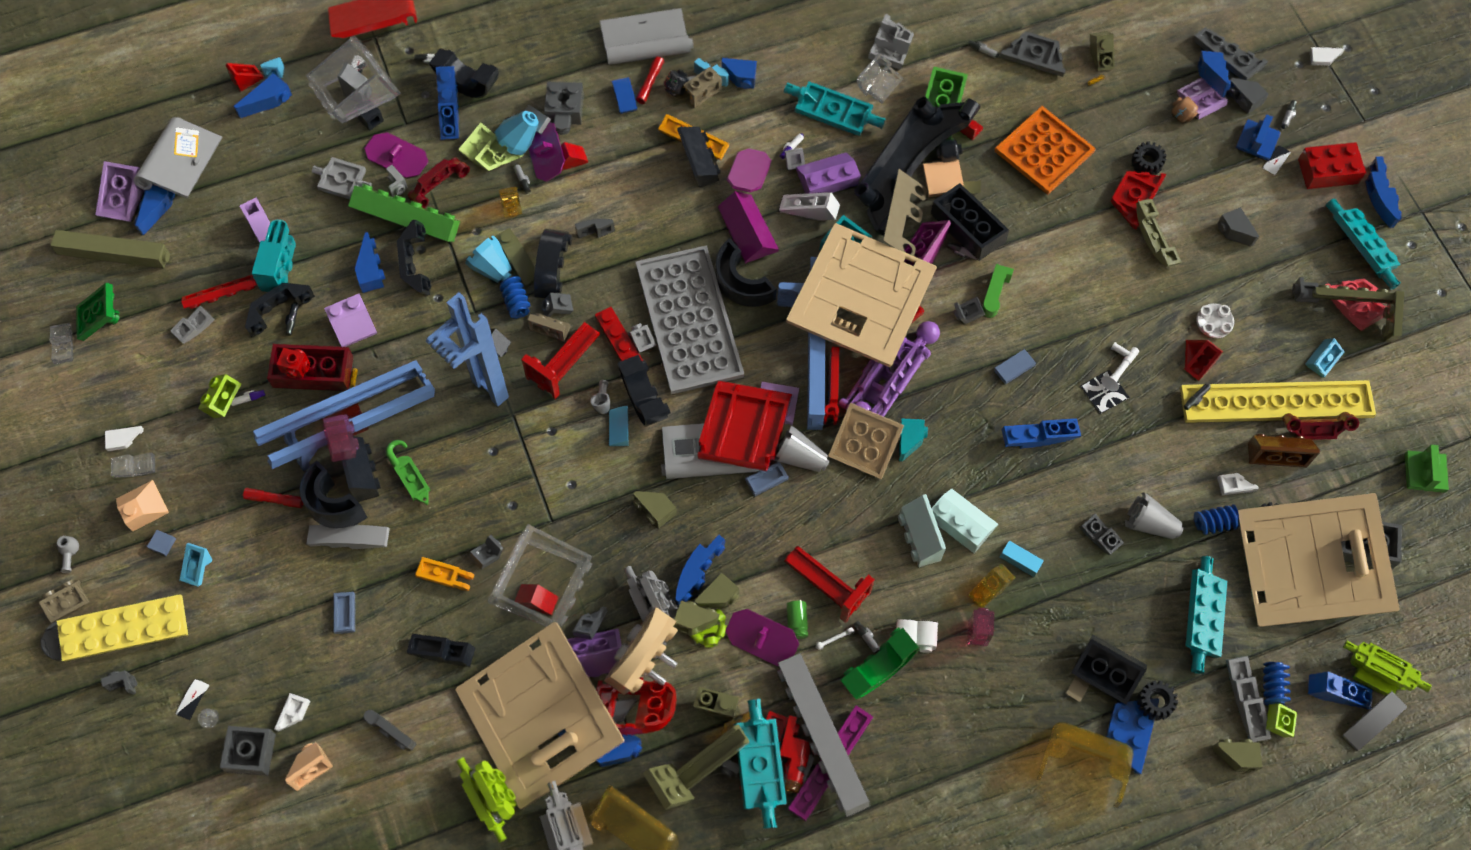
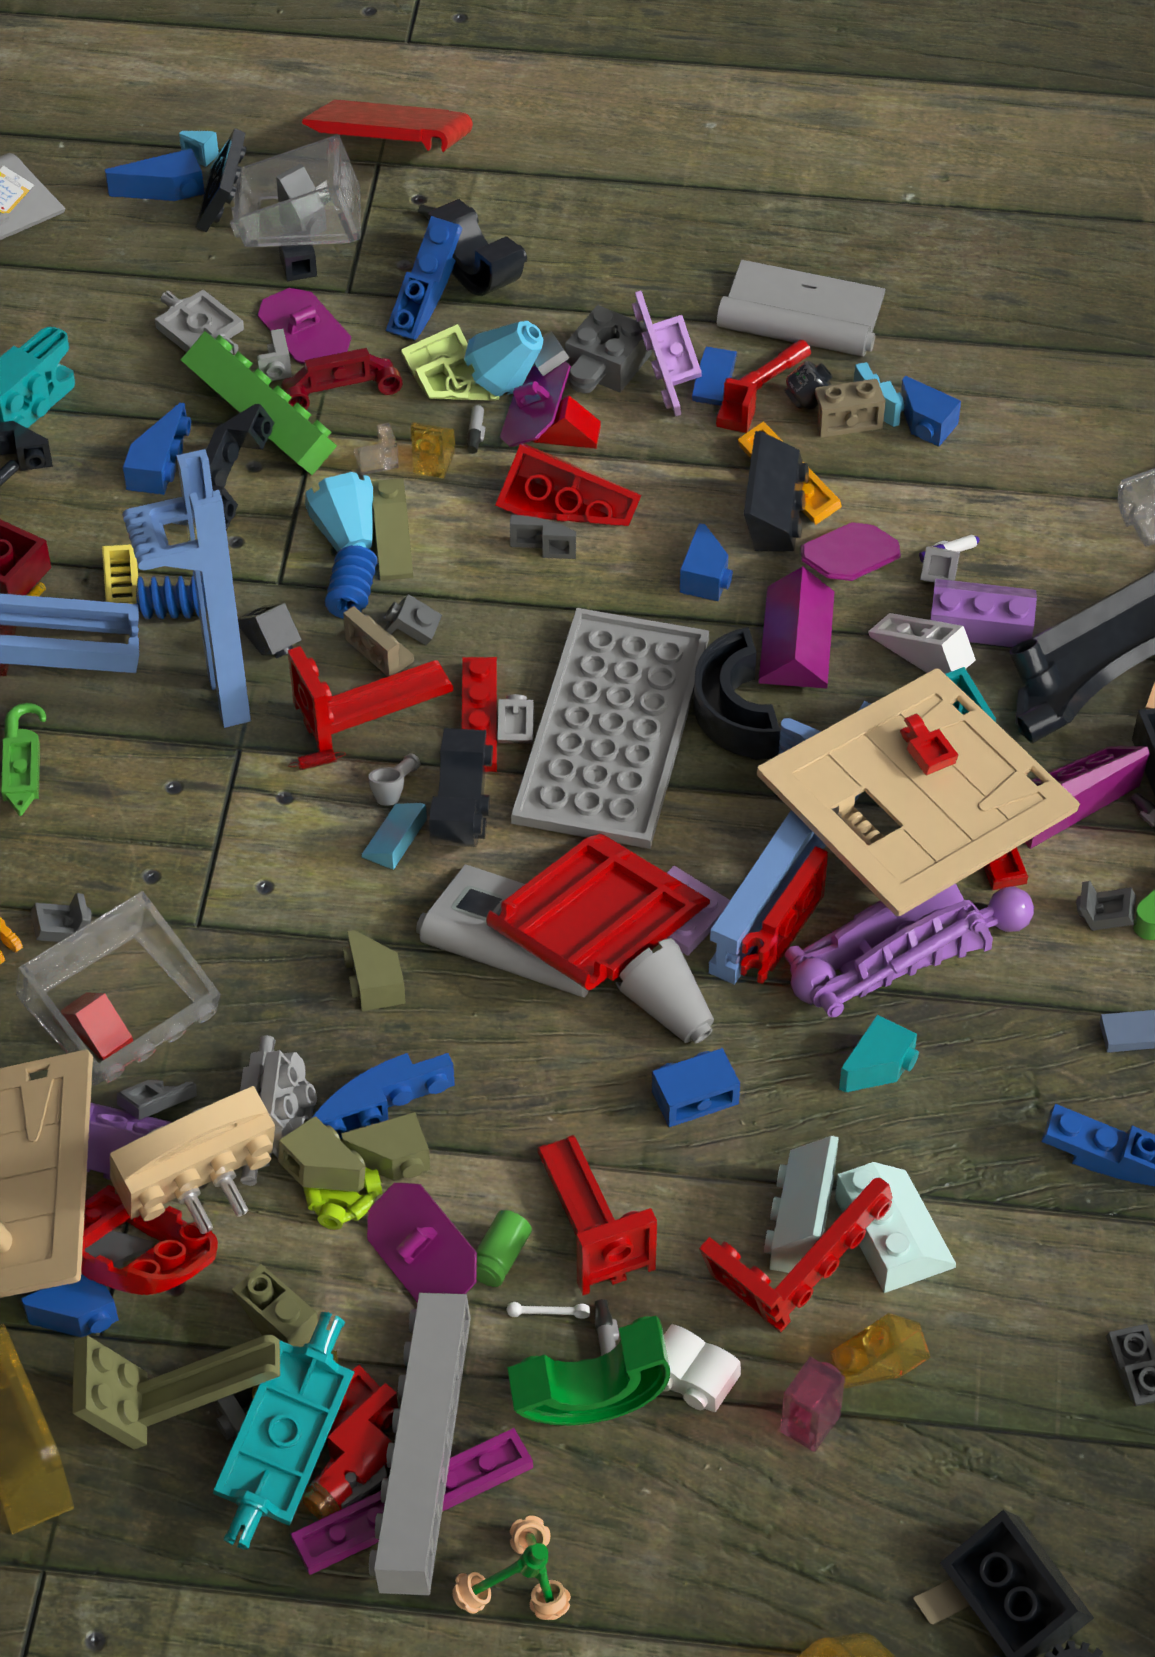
camera: 30 degrees right, 15 degrees down
red slope [225,63,264,92] -> none
lavender slope [239,198,270,242] -> none
lavender slope [324,294,377,347] -> none
black brick [534,228,572,298] -> none
sand blue tile [745,462,789,497] -> none
teal plate [784,81,886,136] -> none
tan plate [828,403,904,479] -> none
dark tan piece [884,169,927,256] -> none
medium azure slope [1000,541,1044,577] -> none
none -> light yellow slope [102,544,138,604]
none -> blue piece [136,576,200,619]
none -> black plate [196,128,247,232]
none -> red piece [288,749,346,770]
none -> clear panel [354,423,399,476]
none -> light nougat plant [452,1515,571,1620]
none -> red wedge [495,443,642,526]
none -> lavender bracket [632,290,702,417]
none -> blue brick [652,1048,740,1127]
none -> blue slope [680,523,733,601]
none -> red bracket [699,1178,893,1333]
none -> red panel [716,378,757,433]
none -> red plate [900,713,959,776]

